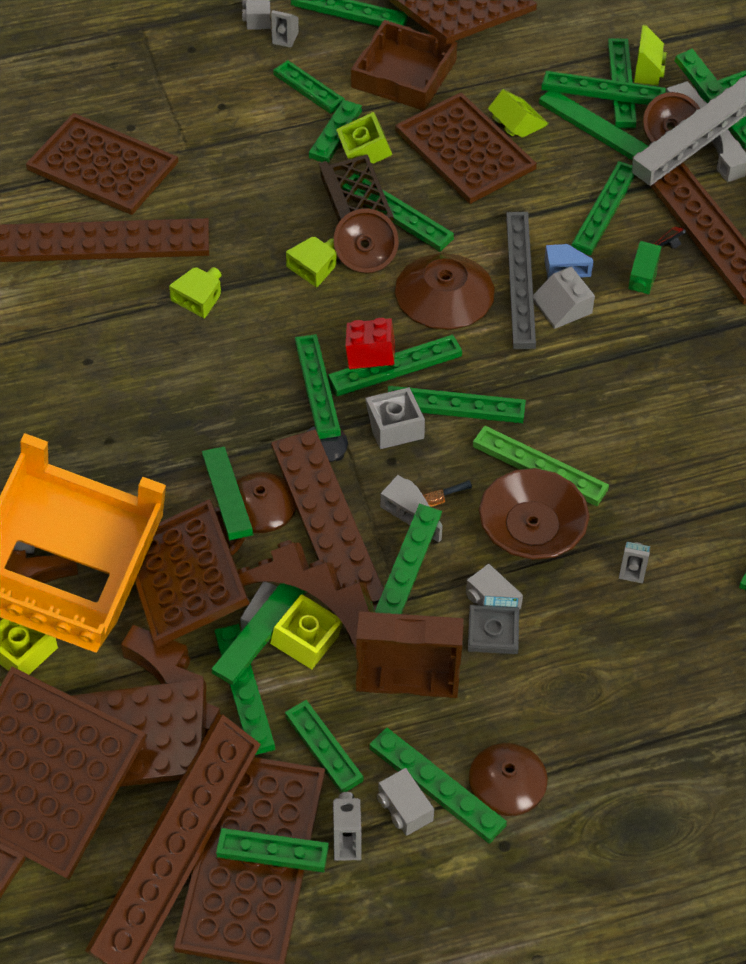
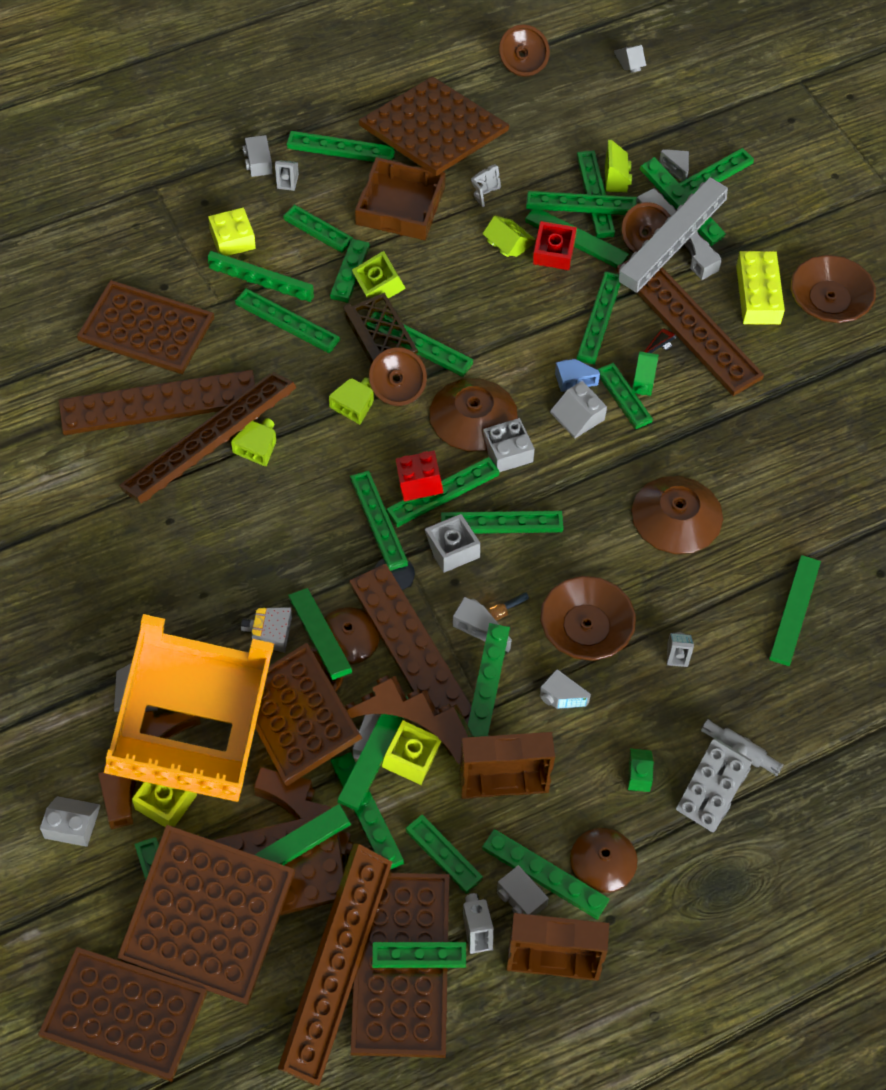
camera: 10 degrees left, 5 degrees up
reddish brown plate [395,92,537,204] -> none
dark grey tile [468,605,519,654] -> none
bright green plate [473,426,609,506] -> none
dark grey plate [506,212,536,349] -> none
none -> reddish brown plate [119,372,296,503]
none -> neon yellow brick [208,207,256,256]
none -> green plate [208,251,314,302]
none -> green tile [235,288,340,354]
none -> light grey torso [241,608,292,653]
none -> green tile [255,804,351,865]
none -> light grey piece [471,164,501,207]
none -> light grey slope [483,418,535,472]
none -> reddish brown tile [507,913,609,981]
none -> red brick [533,221,577,270]
none -> green tile [597,362,653,430]
none -> green slope [628,748,654,792]
none -> reddish brown dish [631,476,723,554]
none -> light grey slope [659,150,689,182]
none -> light grey plate [676,719,784,832]

